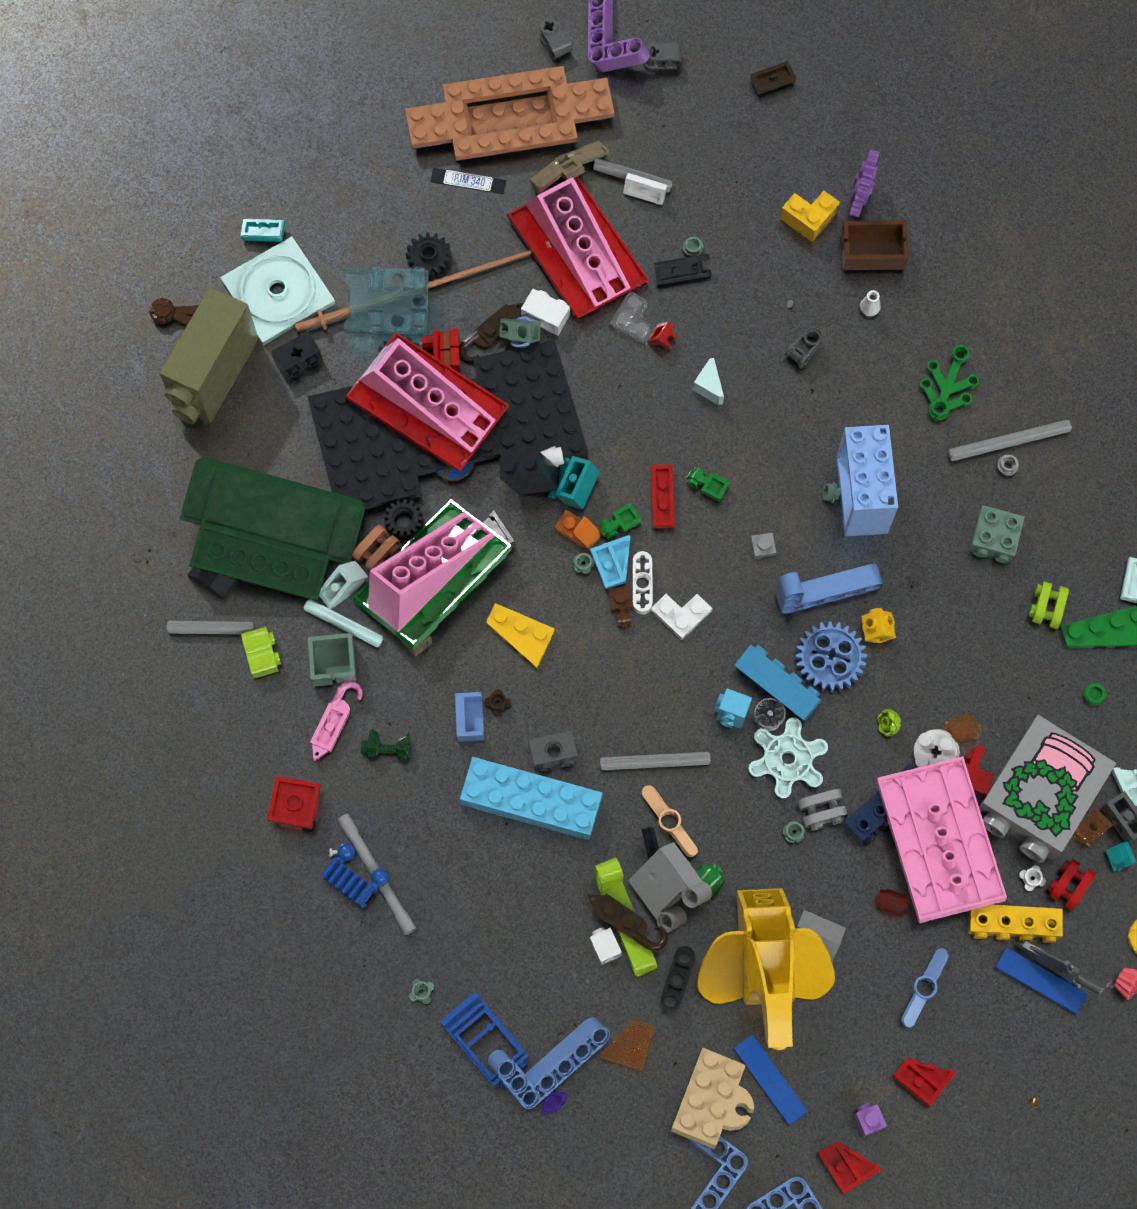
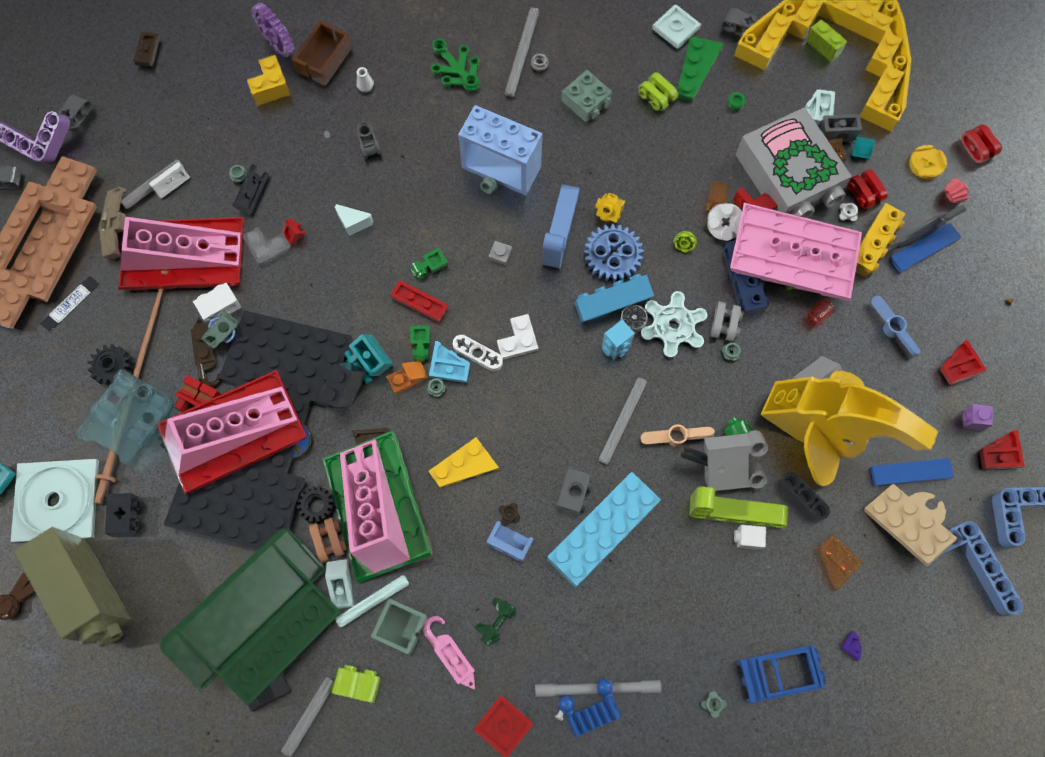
camera: 60 degrees left, 0 degrees up
medium blue beam [488,1017,610,1109] -> none
white cone [541,446,564,467] -> none
dark brown plate [587,893,668,951] -> none
reddish brown plate [608,586,633,628] -> none

